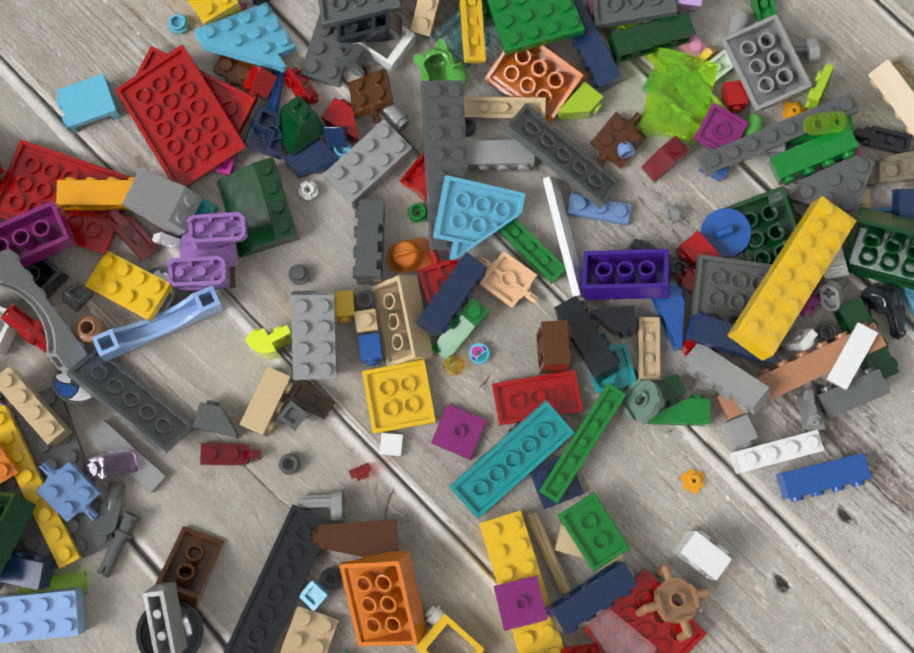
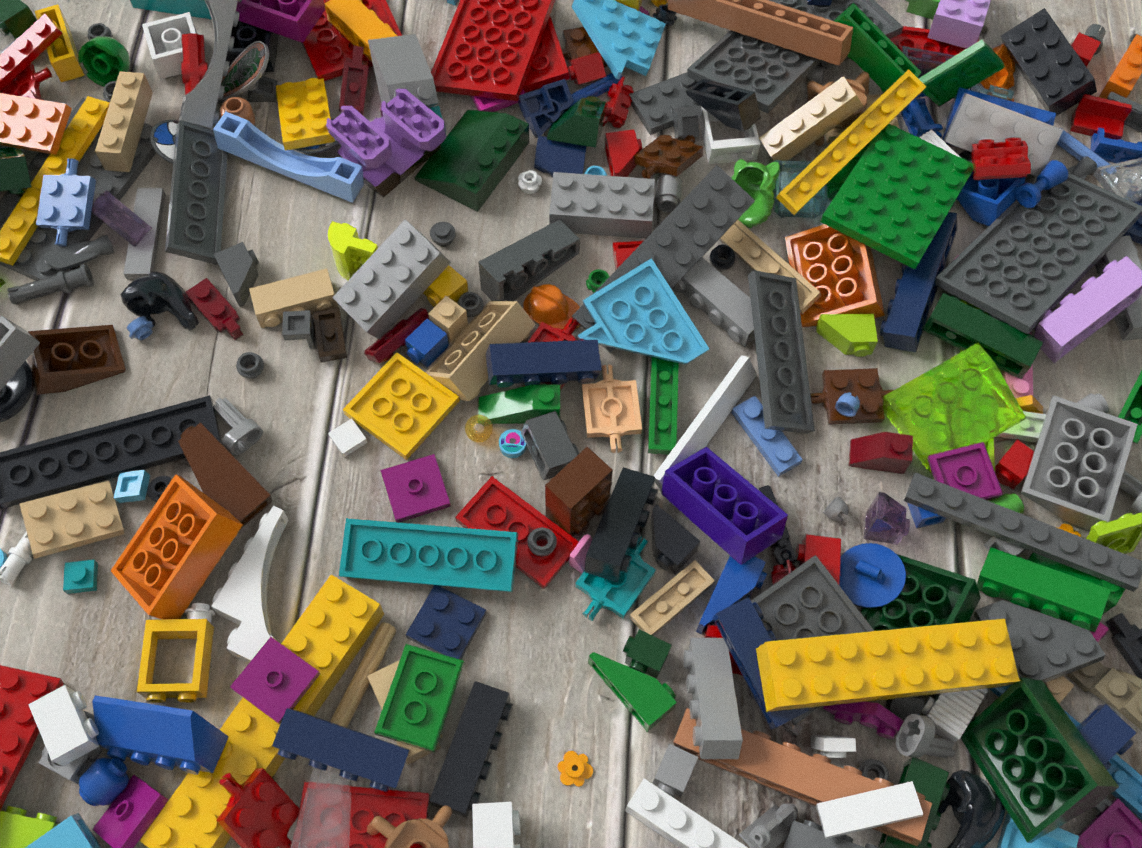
camera: 50 degrees right, 15 degrees down
white tile [152,232,181,248] -> none
dark blue slope [324,126,348,147] -> none
clear red plate [349,462,373,482] -> none
green plate [538,383,626,503] -> none
sand green plate [623,379,665,424] -> none
clear neon green plate [804,111,847,135] -> none
none -> black piece [120,272,199,331]
none -> medium blue plate [127,316,153,340]
none -> white arch [211,506,289,663]
none -> shield [217,41,269,103]
none -> dark red hinge [364,308,429,363]
none -> black brick [429,681,513,818]
none -> dark grey brick [521,411,579,481]
none -> dark grey plate [528,527,557,556]
none -> bright pink slope [569,534,593,573]
none -> clear purple slope [863,492,910,545]

